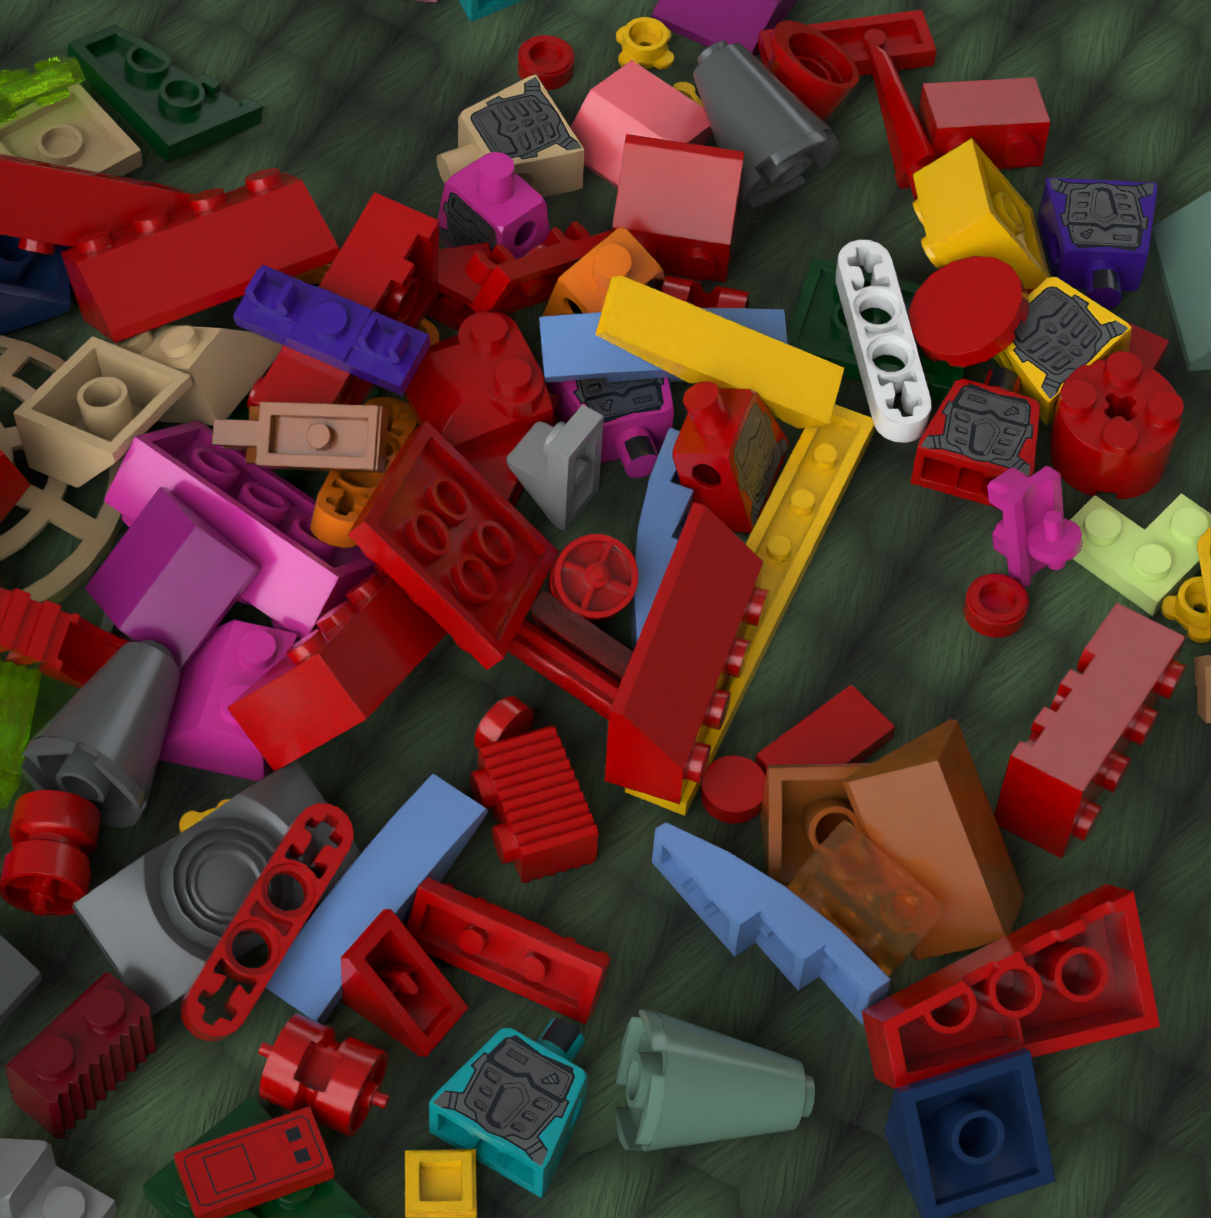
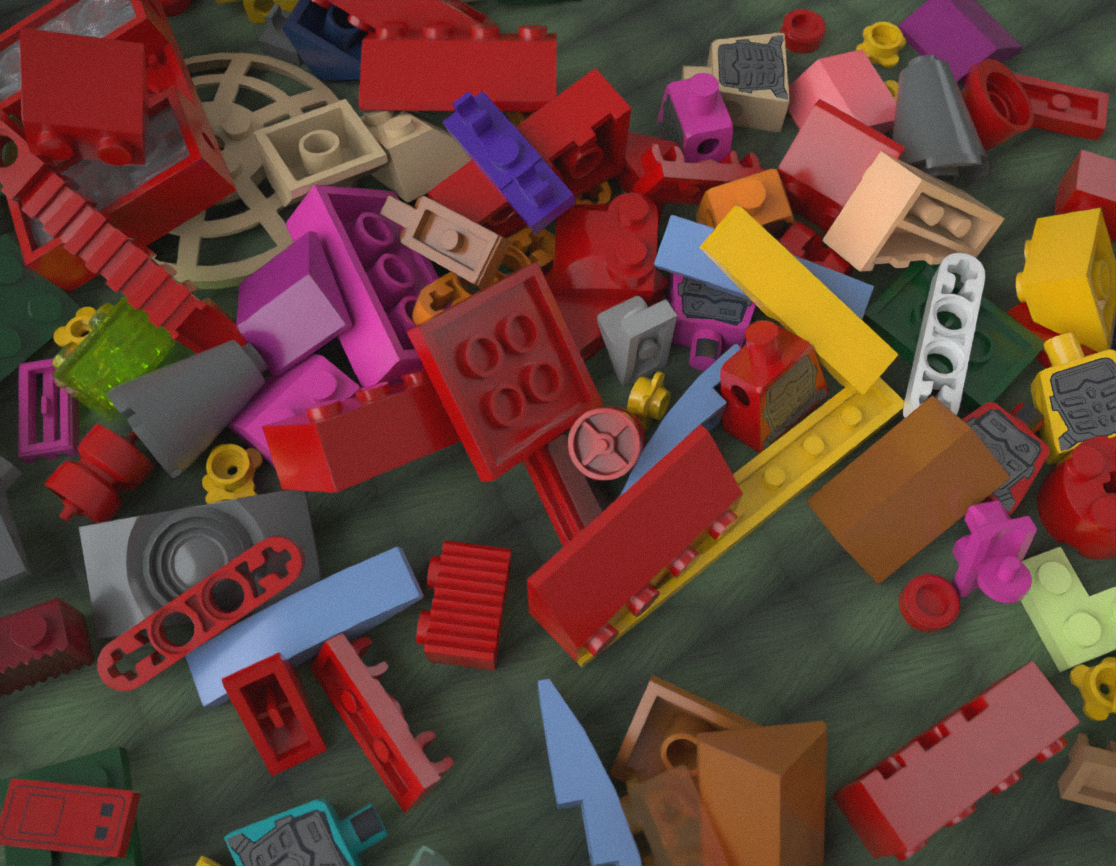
camera: 30 degrees right, 10 degrees up
red wheel [258,1014,390,1137] -> none
red tile [474,696,534,750] -> none
red tile [700,755,766,824] -> none
red tile [755,684,895,776] -> none
red bar [866,39,937,200] -> none
red tile [908,256,1029,367] -> none
none -> yellow plate [202,444,263,493]
none -> yellow plate [627,371,671,431]
none -> dark orange slope [806,396,1011,585]
none -> light nougat wedge [822,151,1005,272]

